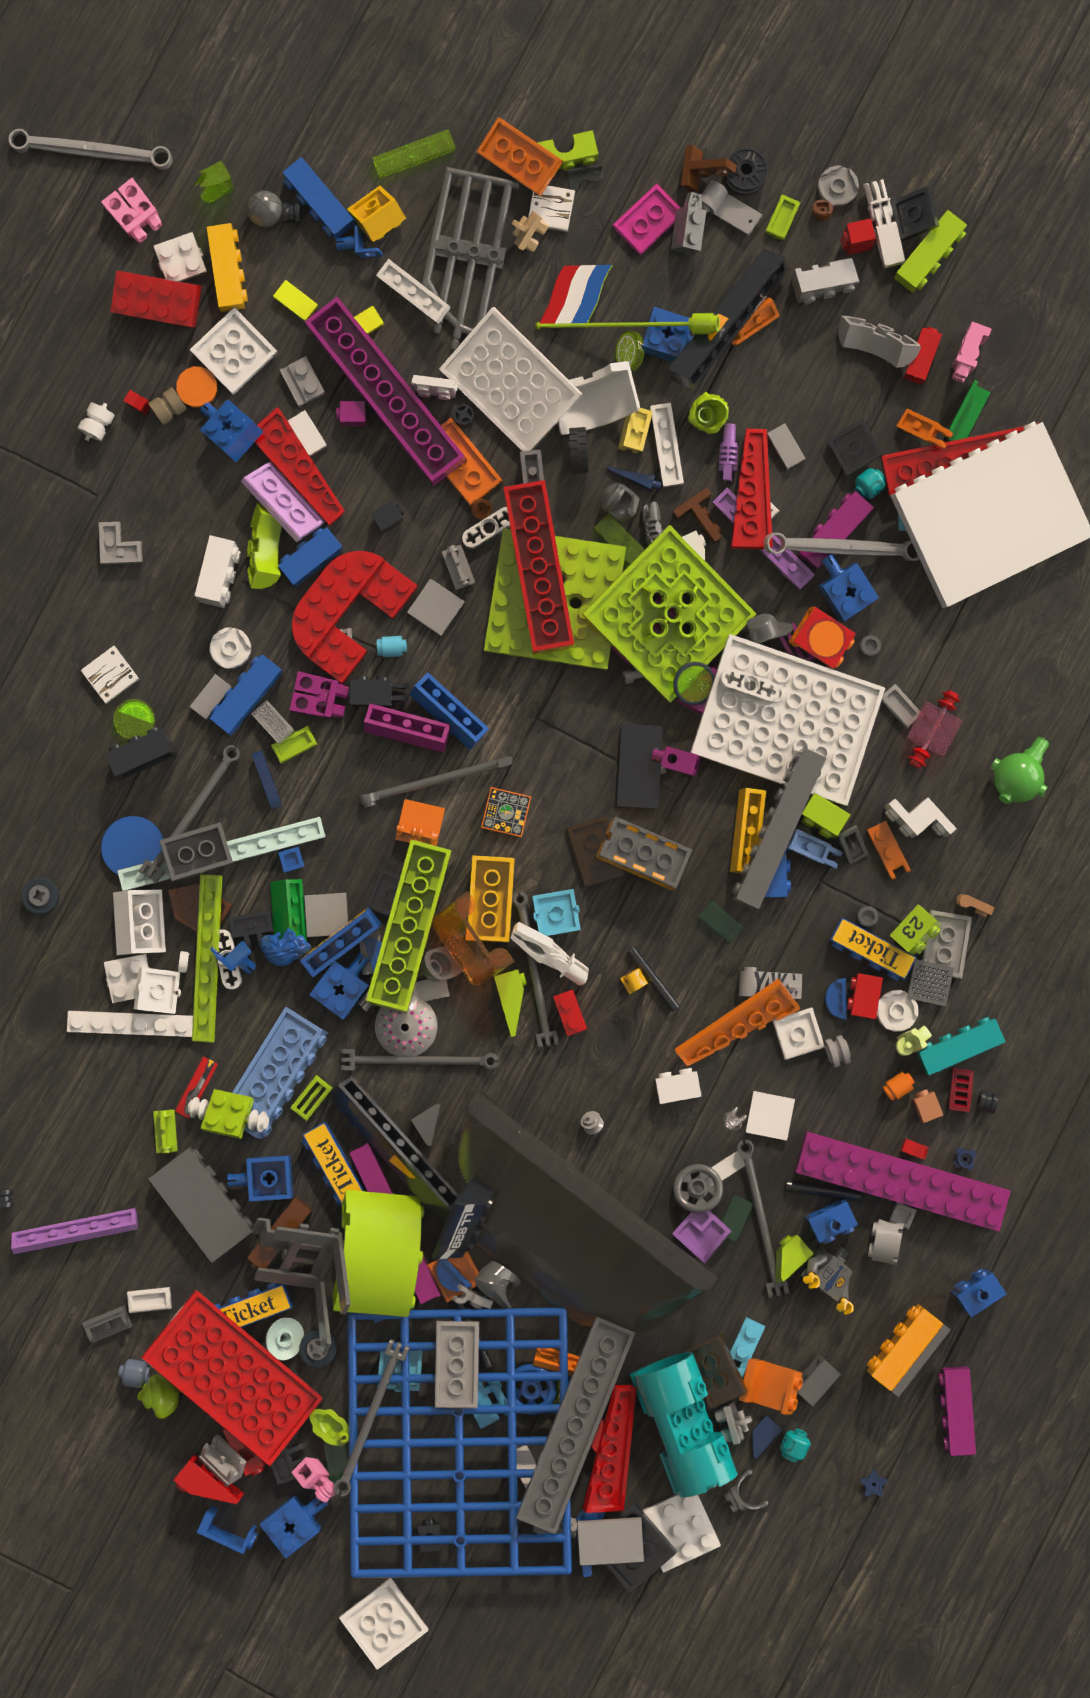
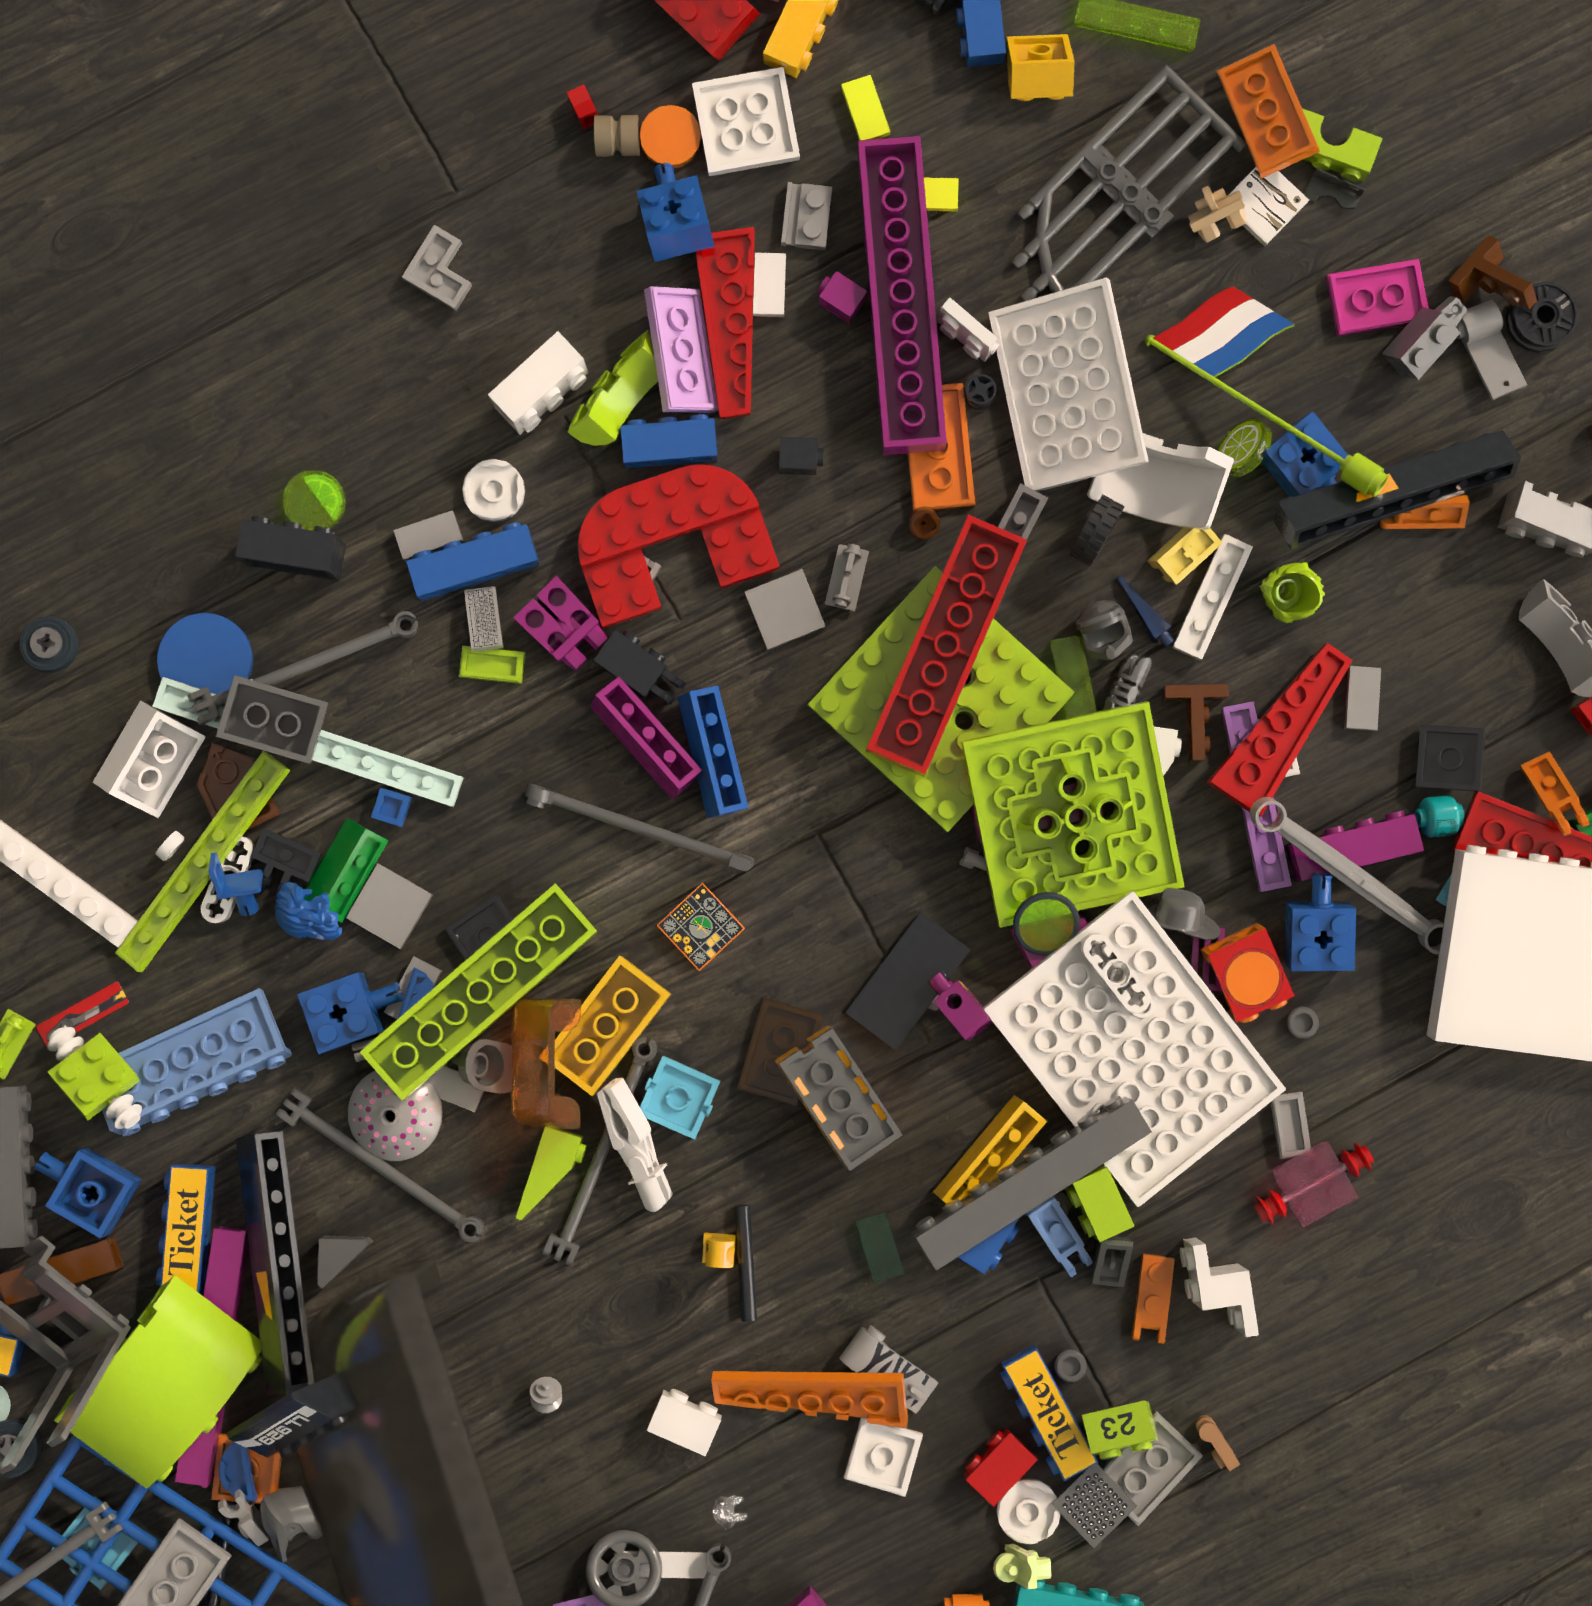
camera: 30 degrees right, 0 degrees up
white wheel [77,403,115,441] -> none
white tile [81,646,139,704] -> none
white plate [104,954,149,1003] -> none
white plate [134,967,181,1014] -> none
dark blue beam [252,750,282,810] -> none
lime tile [291,1075,333,1121] -> none
blue brick [300,907,381,977] -> none
blue bracket [336,226,383,258] -> none
white plate [376,259,451,324] -> none
medium azure brick [377,636,407,658] -> none
orange hinge [395,799,445,846] -> none
white beam [462,507,510,549] -> none
red brick [553,990,587,1036] -> none
medium lavender hinge [719,424,738,482] -> none
white tile [745,1091,795,1140] -> none
lime tile [765,195,801,241] -> none
blue tile [825,978,847,1020] -> none
light grey wheel [825,1035,851,1068] -> none
bright green piece [990,737,1049,804] -> none

